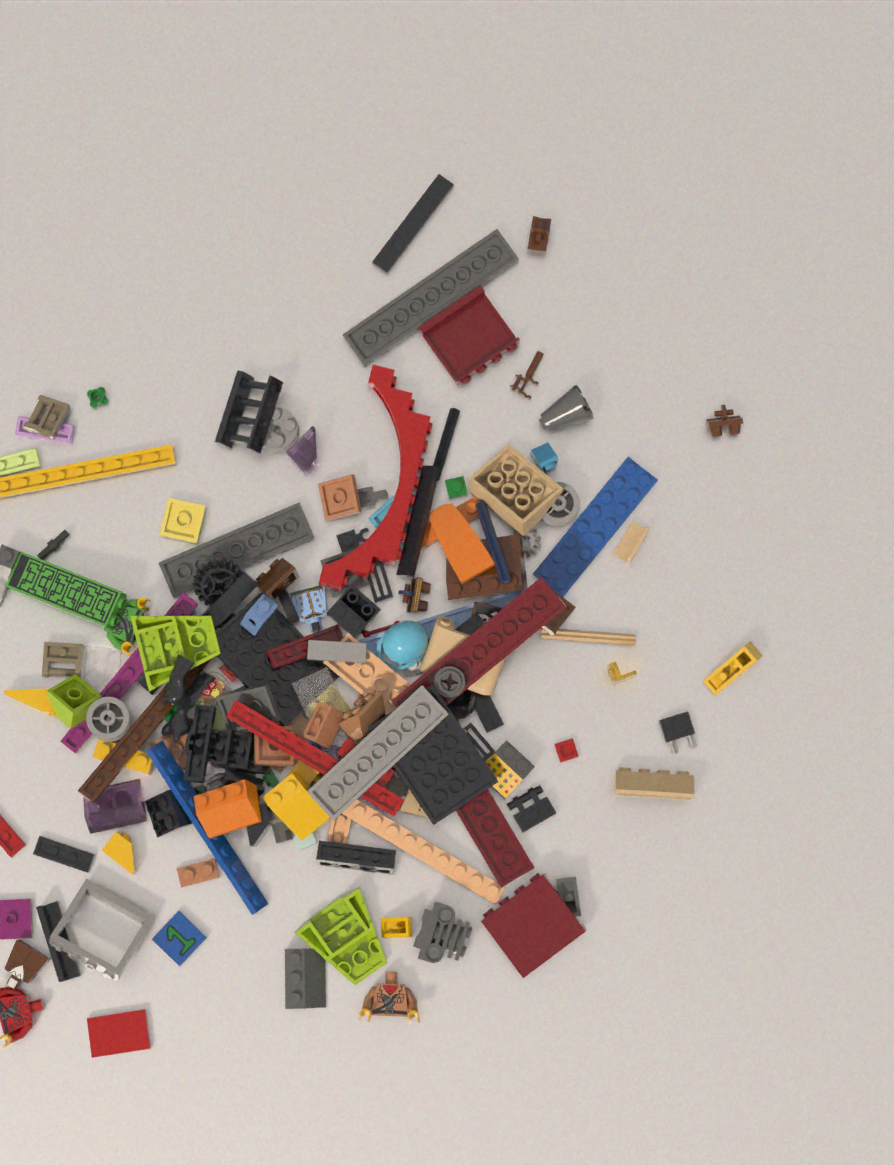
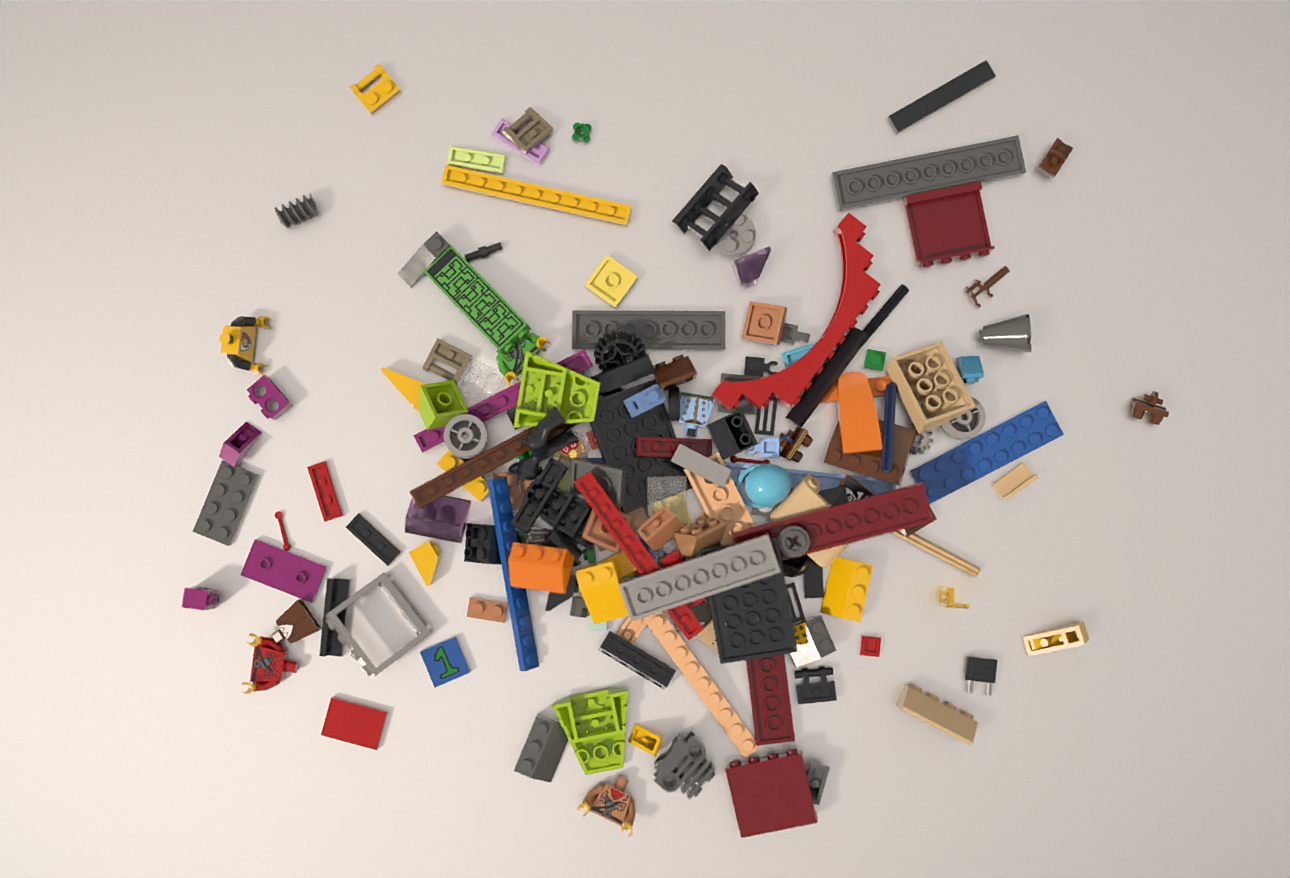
camera: 20 degrees right, 5 degrees up
none -> light blue plate [747,438,780,458]
none -> yellow slope [820,557,873,622]

